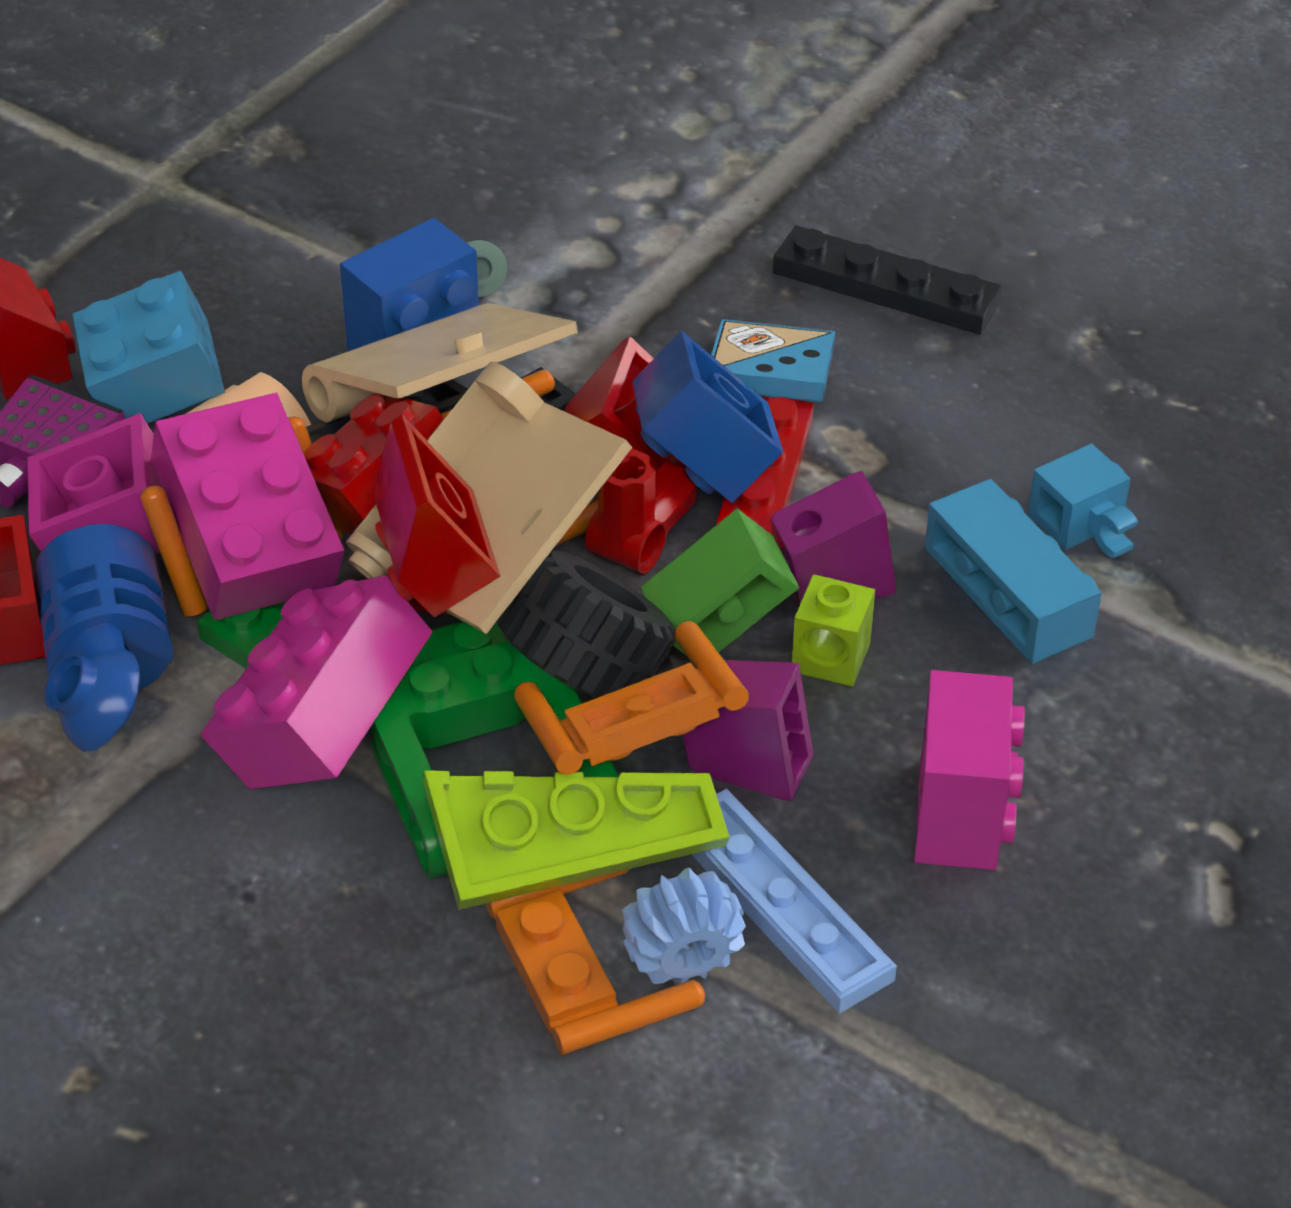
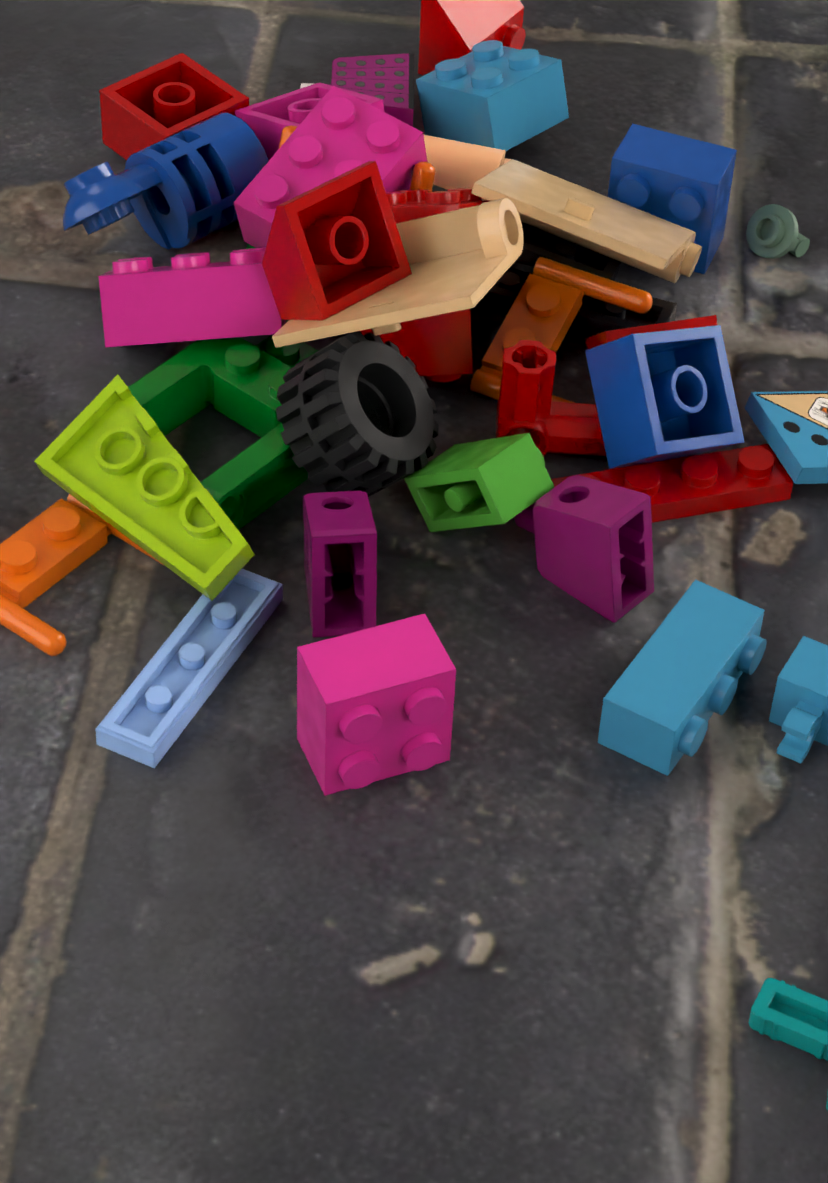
camera: 60 degrees right, 0 degrees up
orange plate [514,621,749,775] -> none
light blue gear [622,867,746,985] -> none
lime brick [792,574,875,687] -> none

